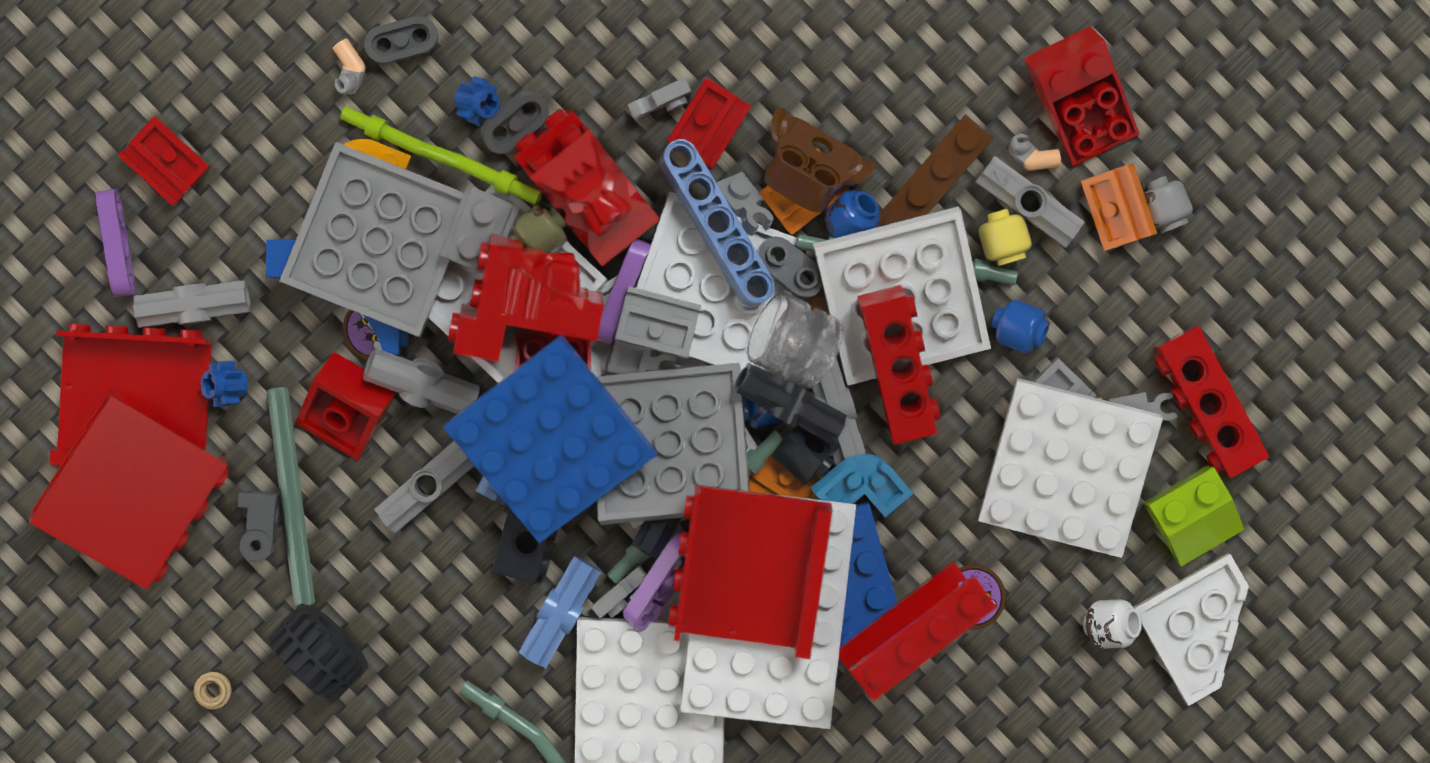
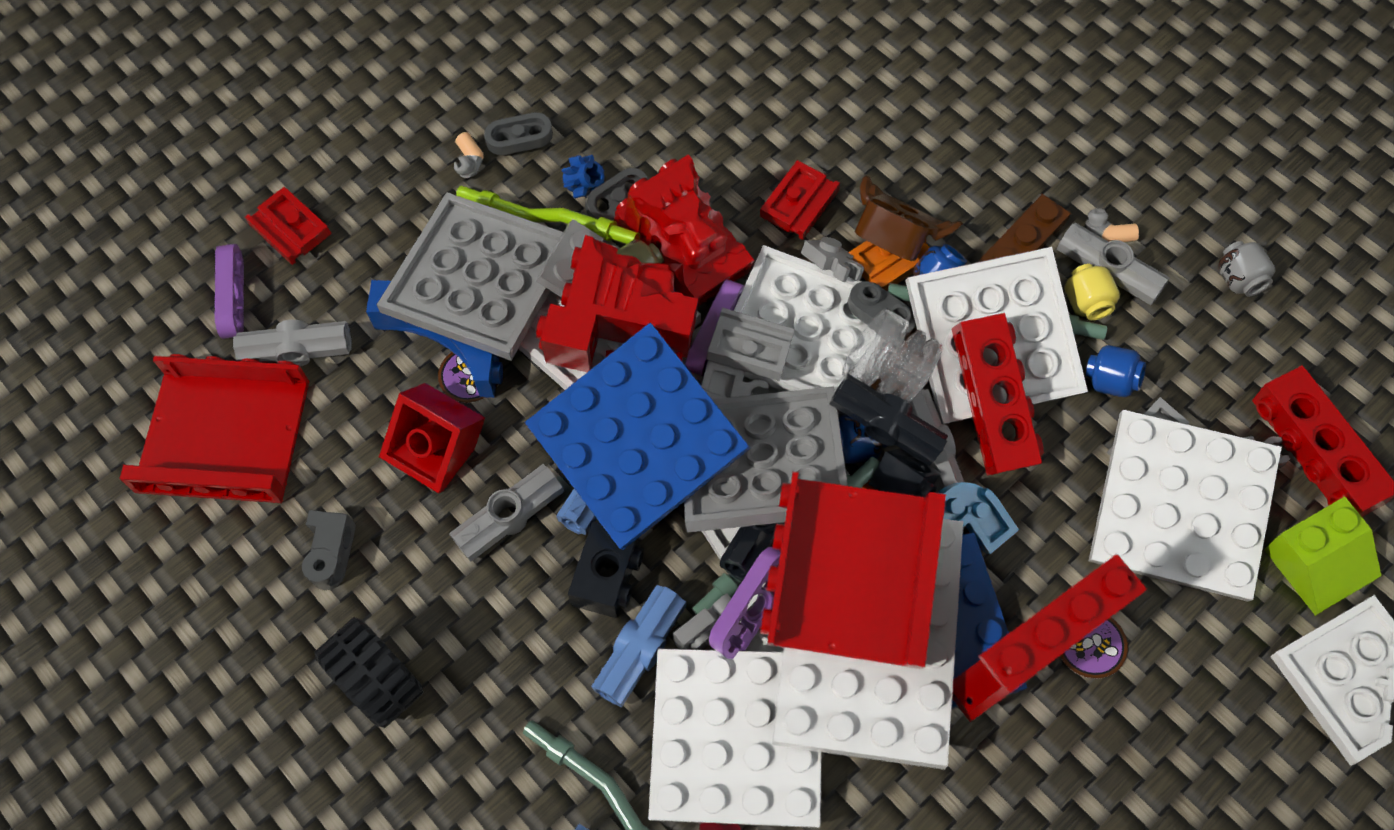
camera: 15 degrees right, 25 degrees down
red panel [29,389,229,590] -> none
tan plate [194,672,232,709] -> none
blue gear [201,361,248,407] -> none
sand green axle [267,387,315,607] -> none
light grey piece [363,348,479,414] -> none
light grey plate [628,77,691,120] -> none
medium blue beam [660,140,775,307] -> none
red slope [1023,26,1140,166] -> none
orange plate [1081,163,1157,251] -> none
white head [1083,599,1141,649] -> none

